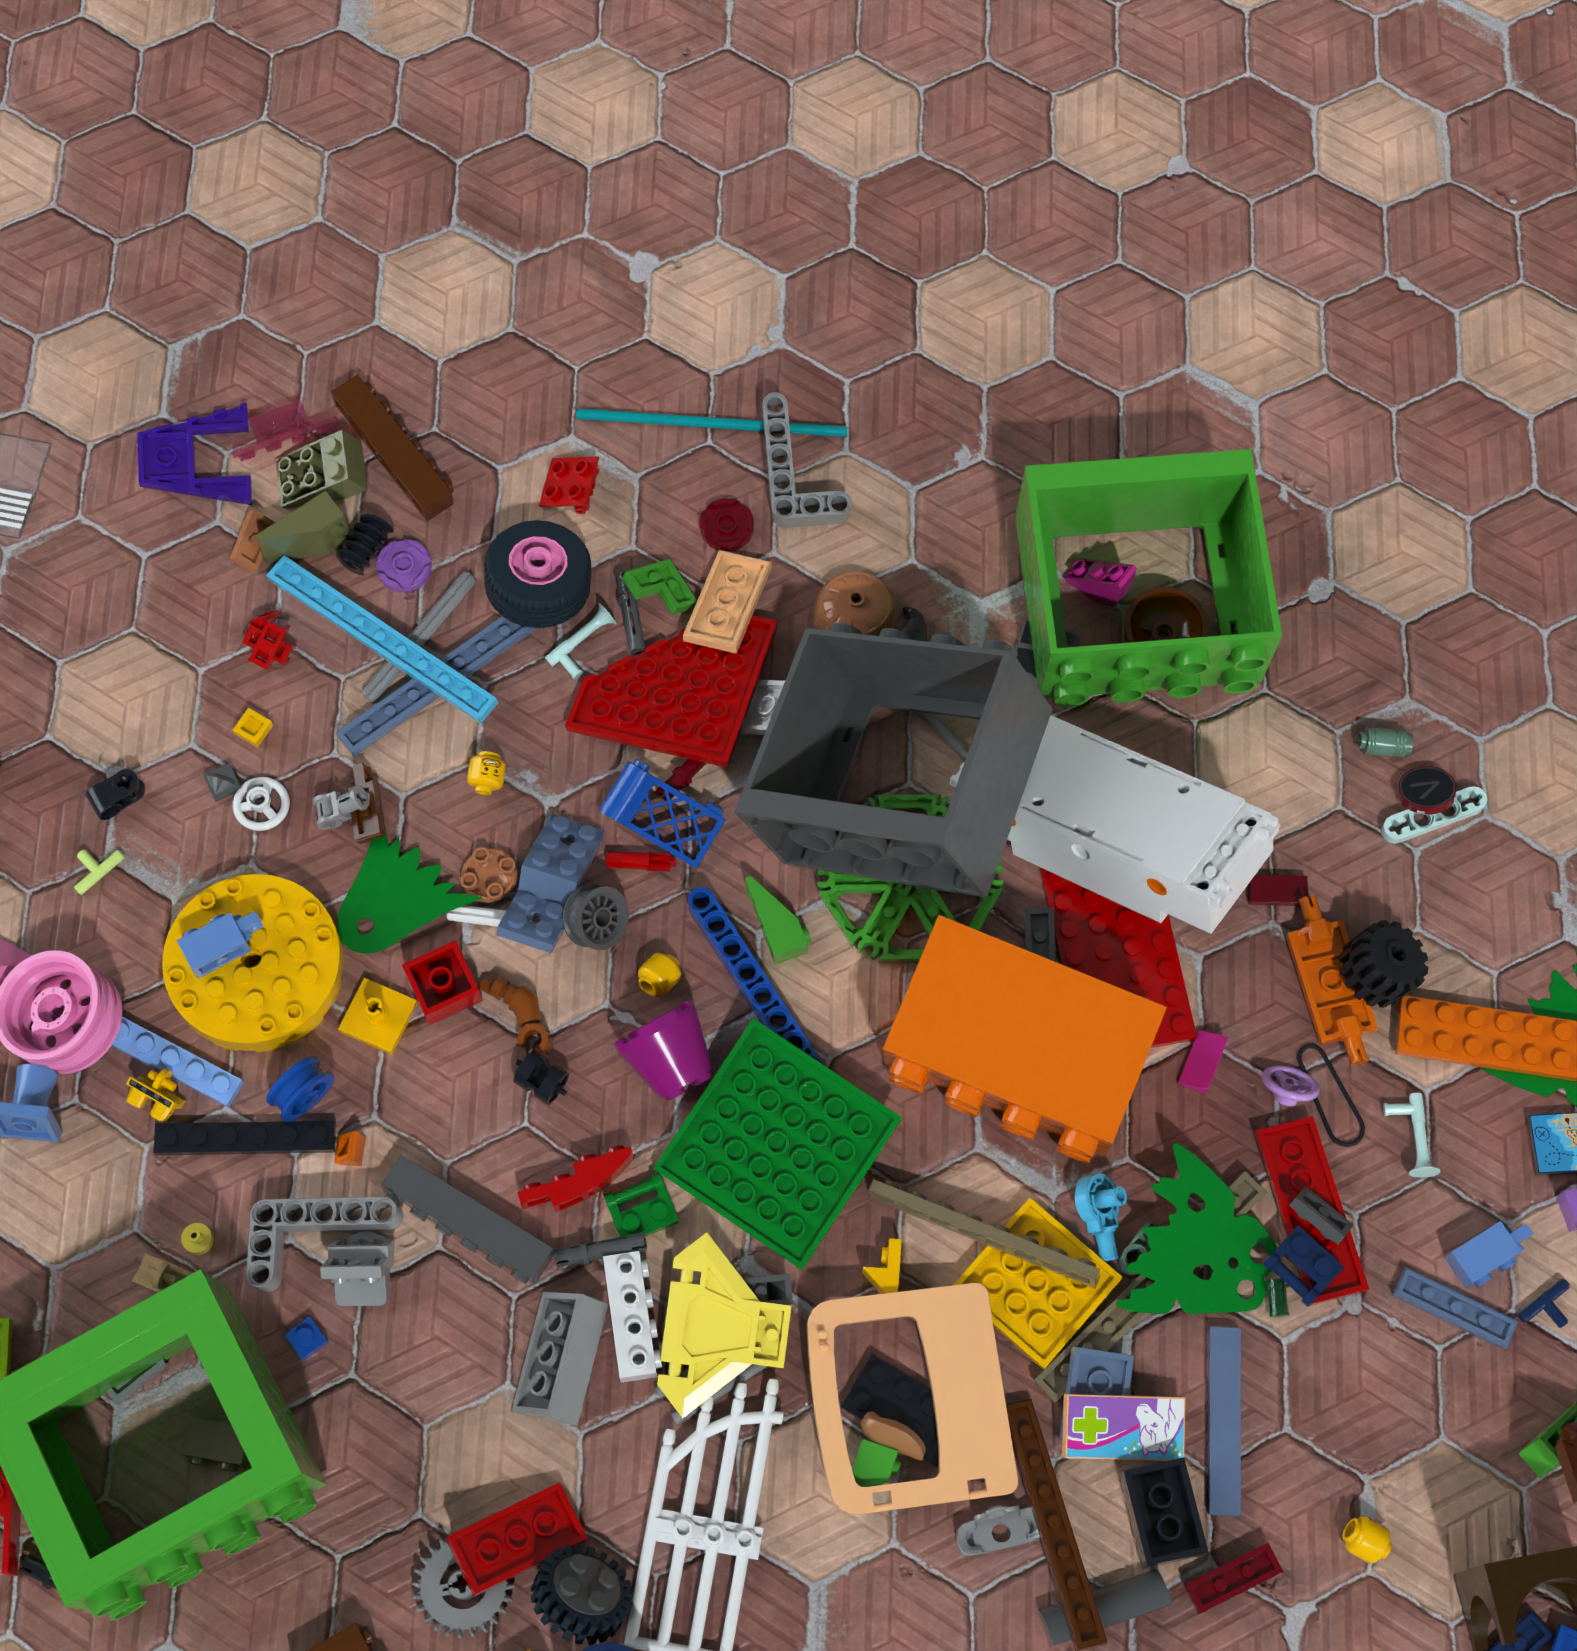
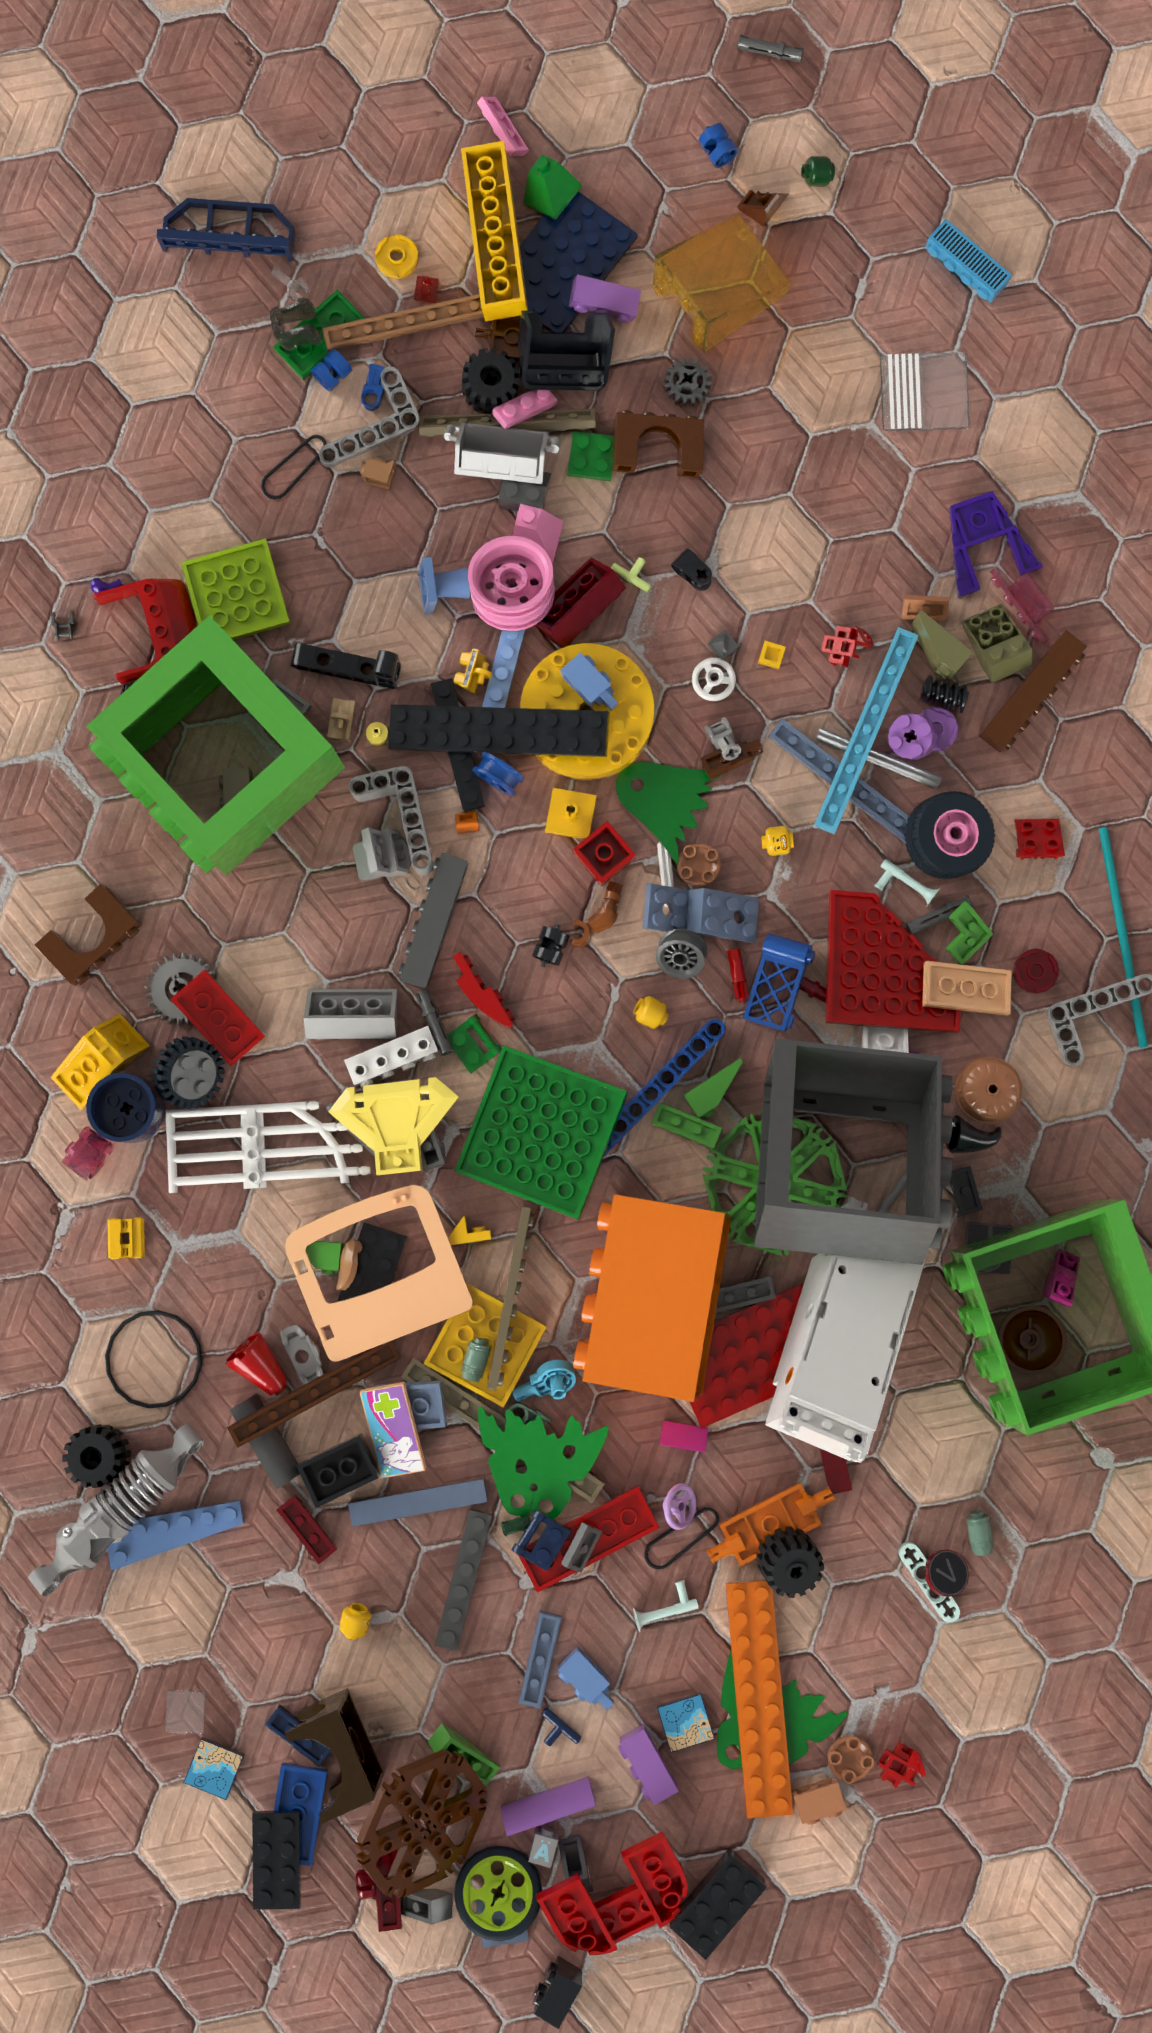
camera: 80 degrees right, 15 degrees up
blue plate [284,1316,328,1361] -> none
magenta cone [613,999,712,1101] -> none
none -> red cone [225,1332,287,1396]
none -> black beam [290,643,401,689]
none -> black plate [388,704,610,757]
none -> dark grey plate [435,1508,492,1651]
none -> sand green head [461,1337,491,1382]
none -> dark red slope [535,557,626,648]
none -> bright green plate [651,1103,723,1150]
none -> medium lavender brick [888,714,937,760]

